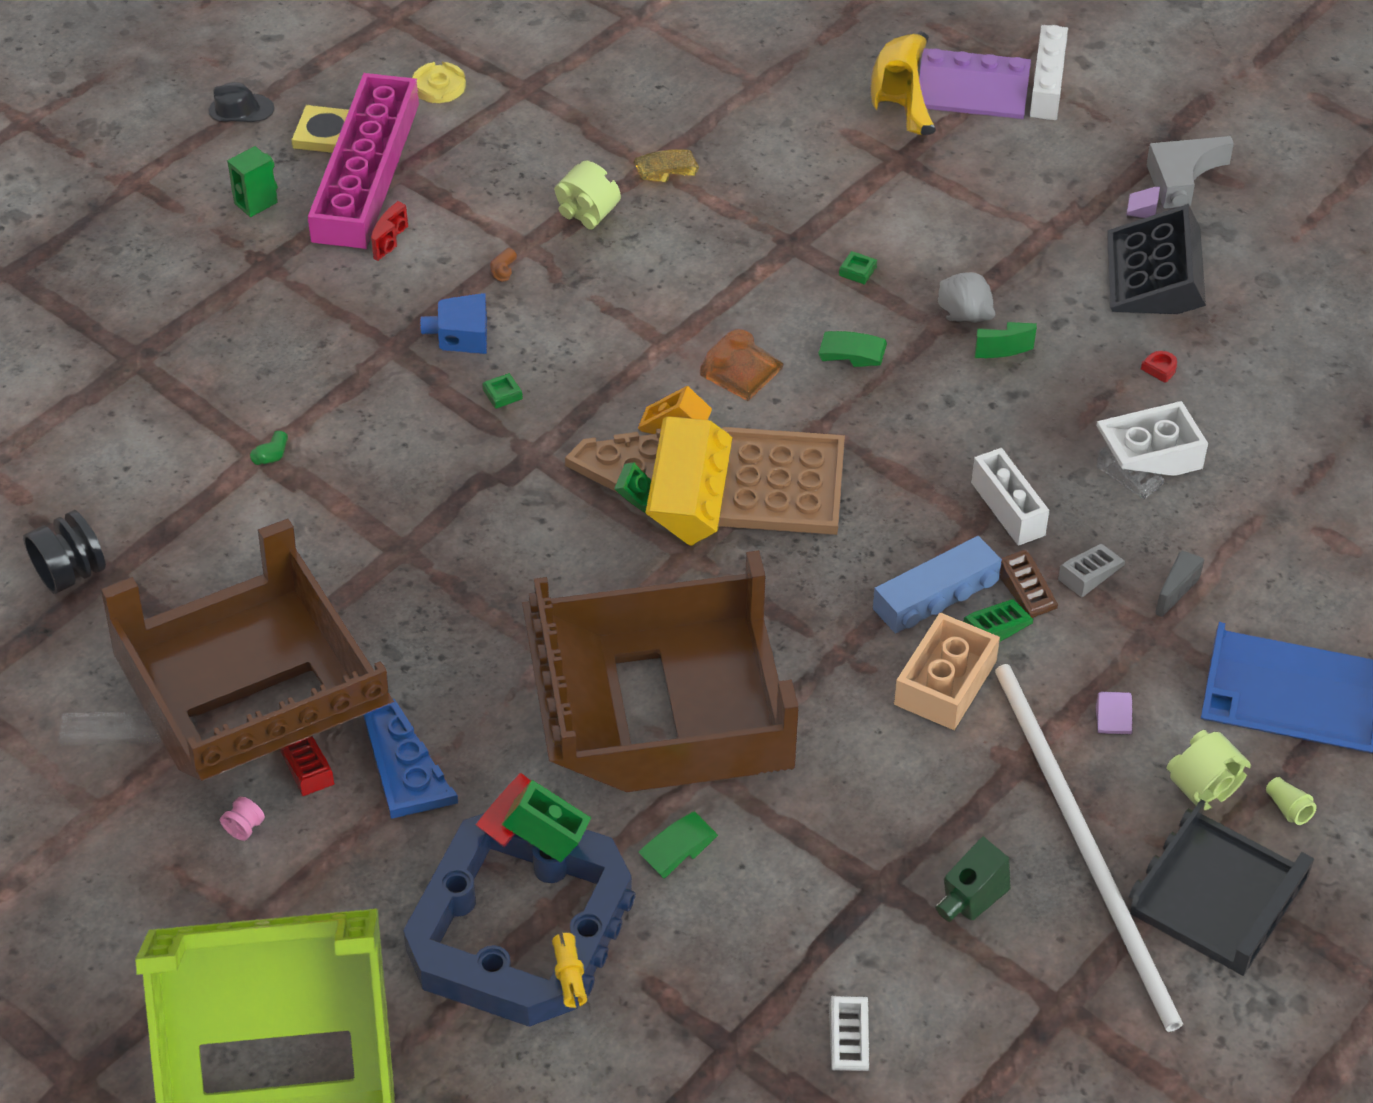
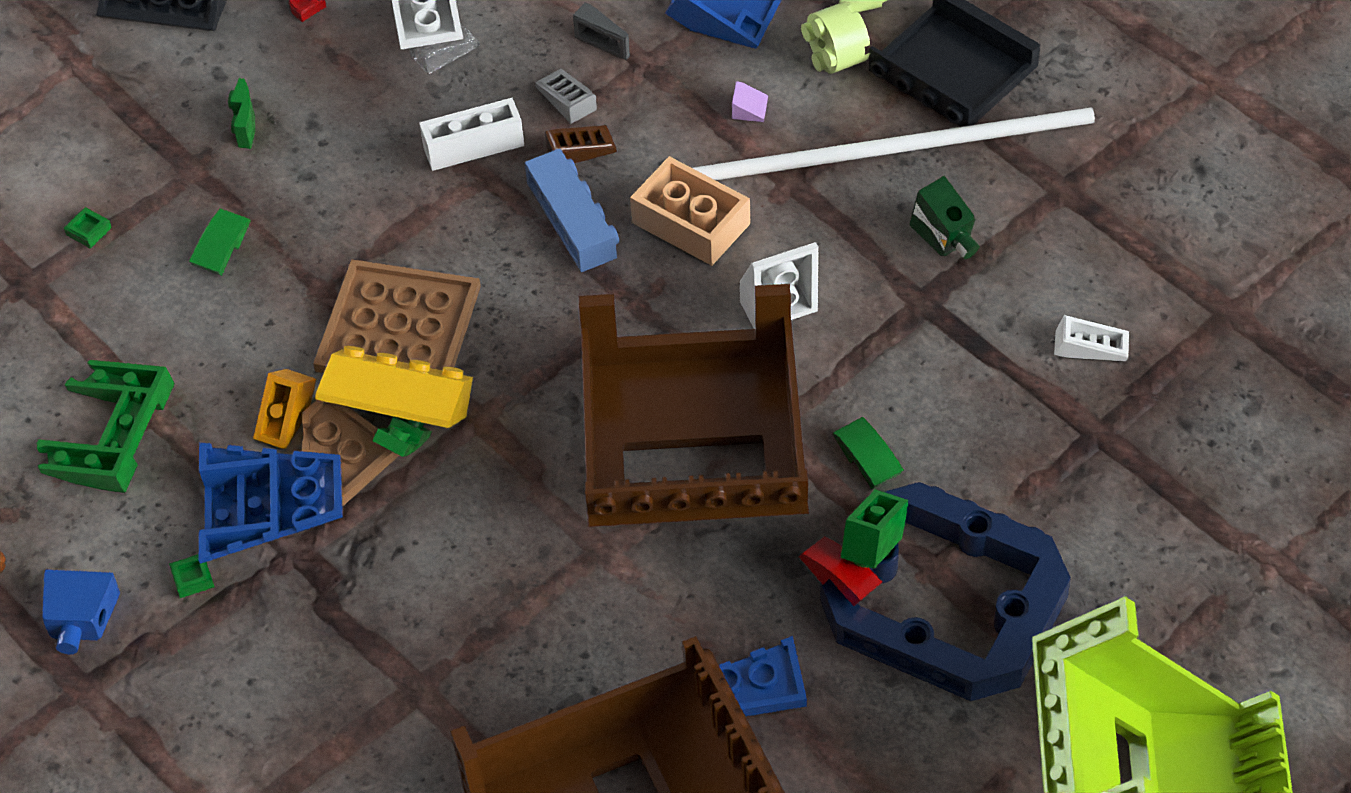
camera: 80 degrees left, 5 degrees up
yellow pin [552,933,587,1008] -> none
clear orange slope [700,329,784,401] -> none
light grey hair [938,272,996,323] -> none
green slope [963,599,1033,642] -> none
none -> green wedge [36,360,175,493]
none -> blue wedge [199,442,343,564]
none -> white slope [740,242,818,329]

